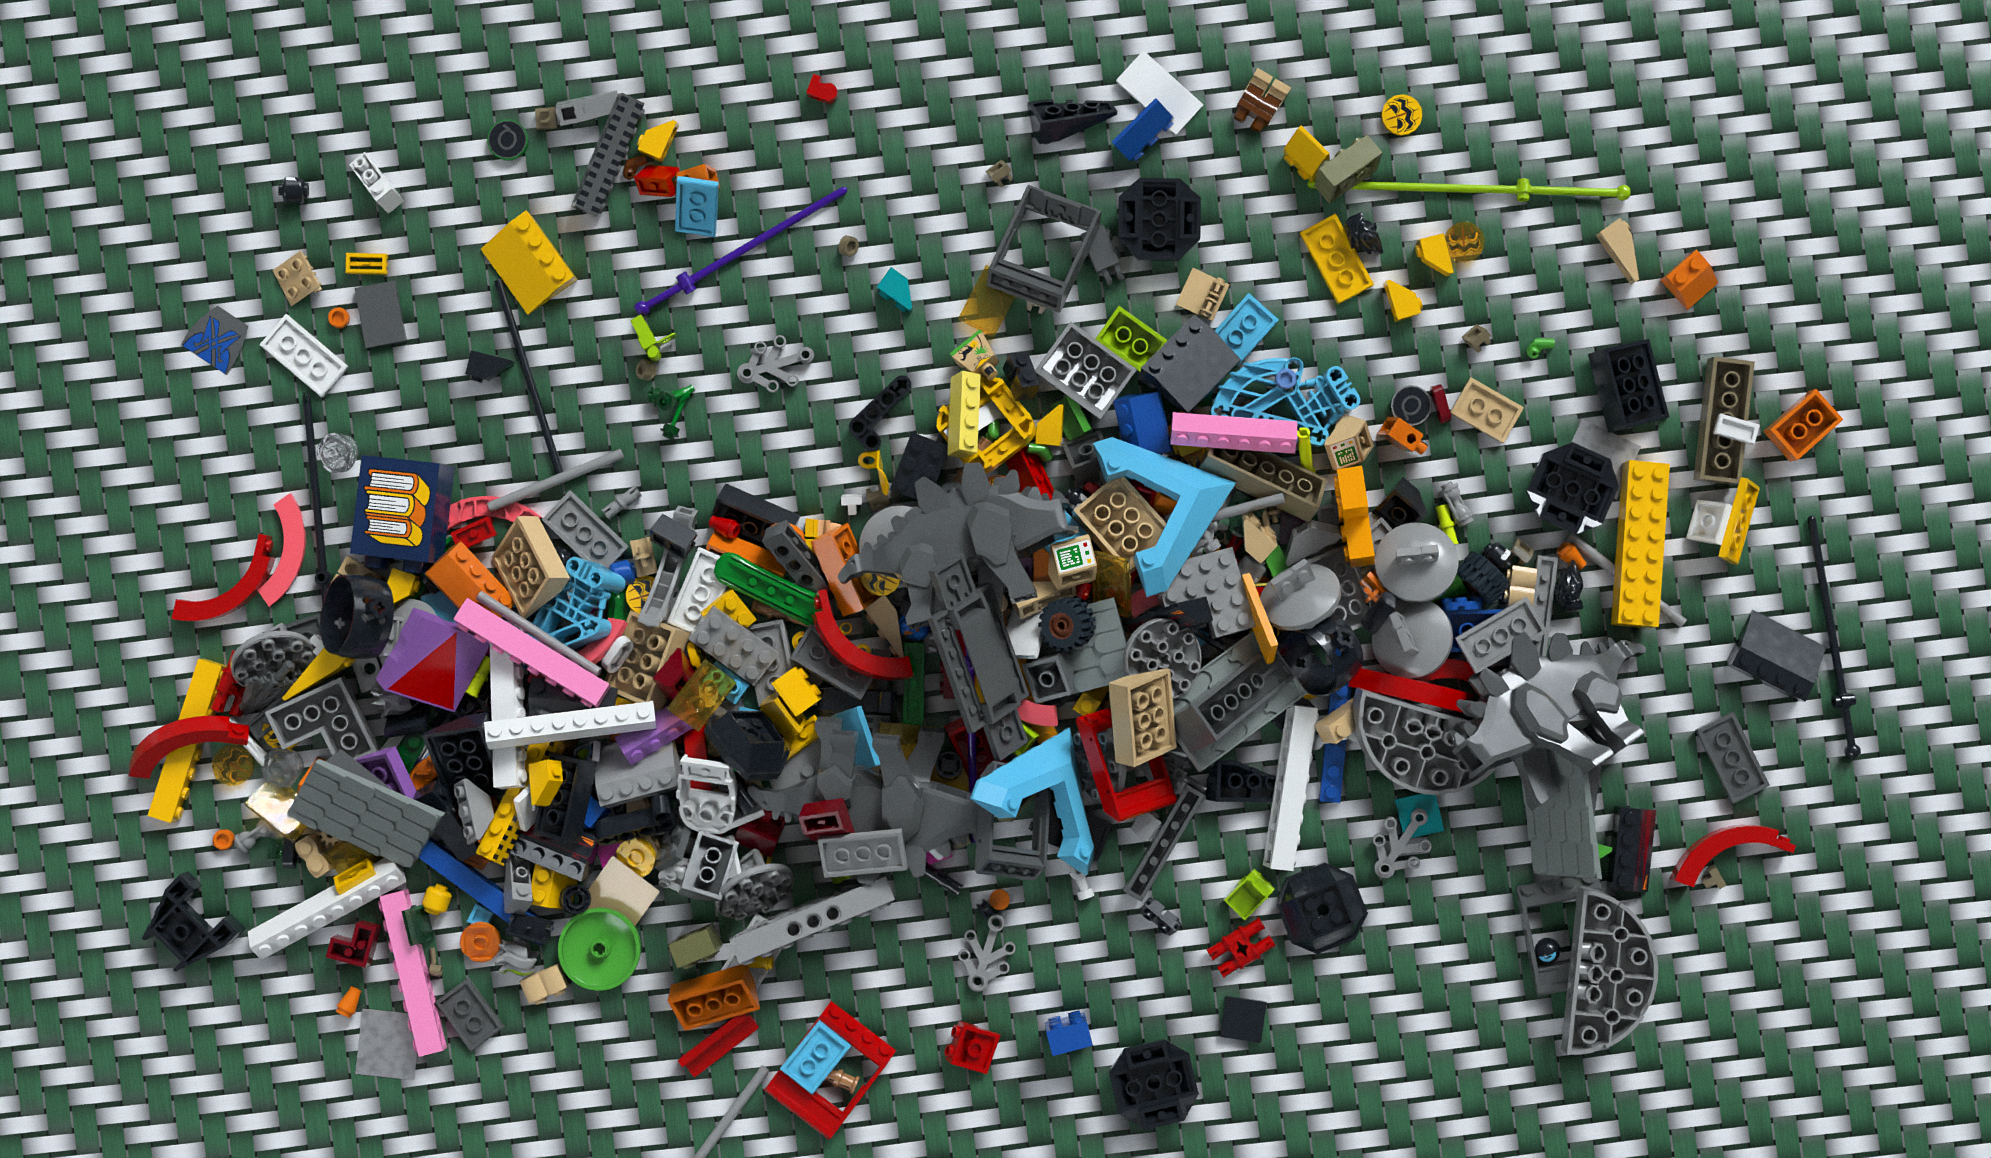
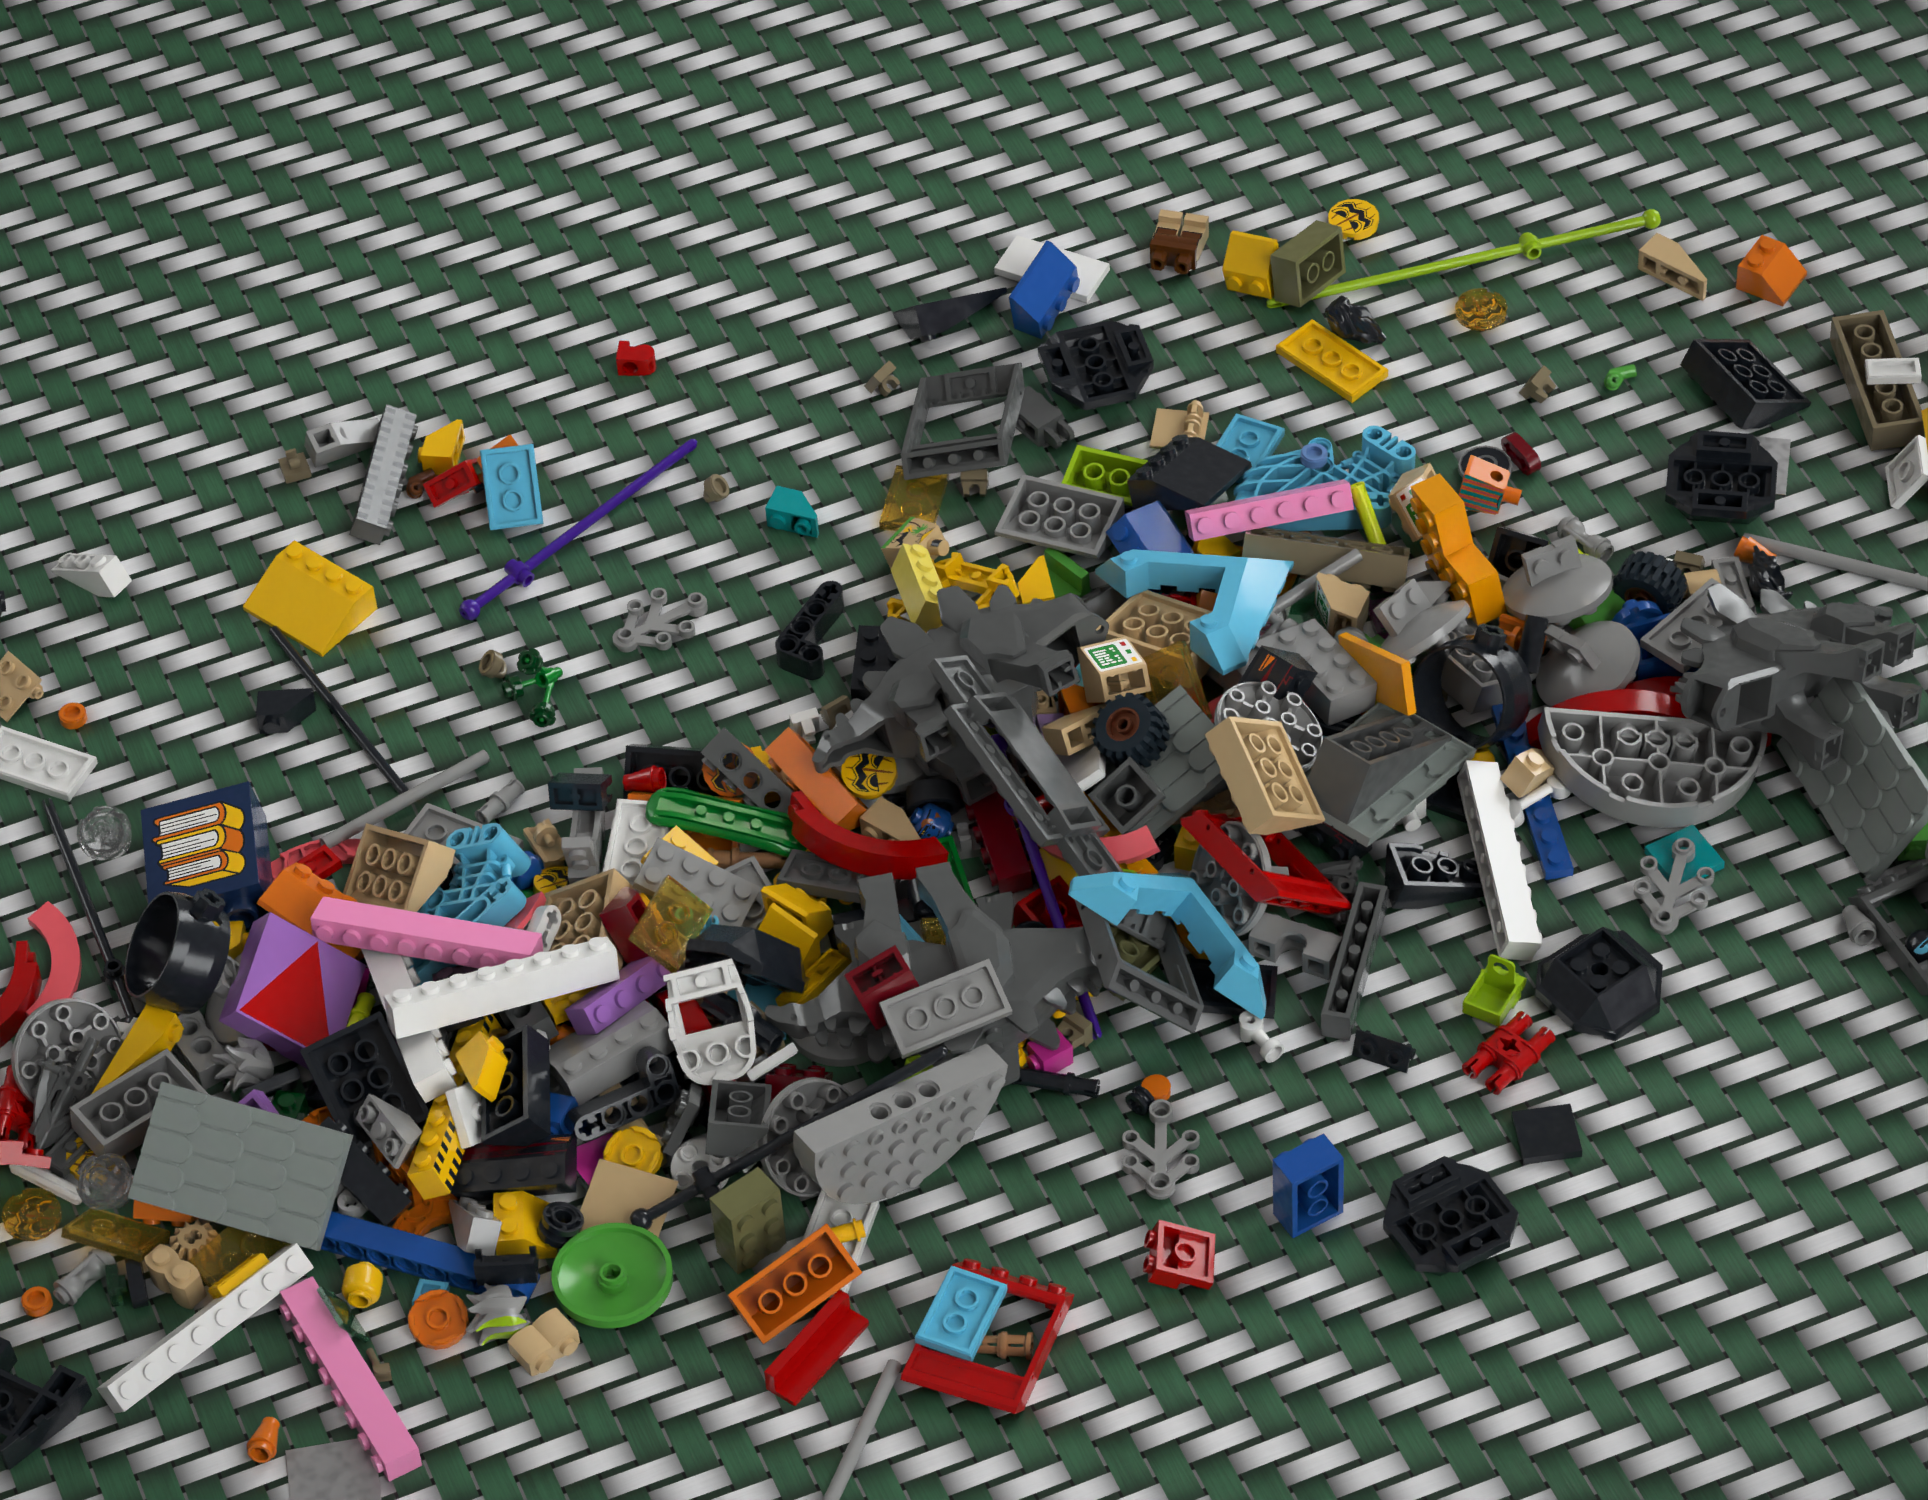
camera: 15 degrees left, 40 degrees down
dark red brick [326,920,382,968] -> none
yellow tile [345,253,388,275] -> none
dark grey tile [355,281,407,349] -> none
dark grey tile [435,977,505,1052] -> none
black tile [487,119,529,161] -> none
lime piece [630,315,677,362] -> none
yellow piece [858,450,889,495] -> none
black brick [1003,352,1040,401] -> none
yellow slope [1383,280,1423,322] -> none
yellow slope [1415,233,1454,276] -> none
tan plate [1450,377,1524,443] -> none
yellow brick [1611,460,1670,629] -> none
none -> black bar [630,1046,948,1230]
none -> light grey cone [1842,905,1876,946]

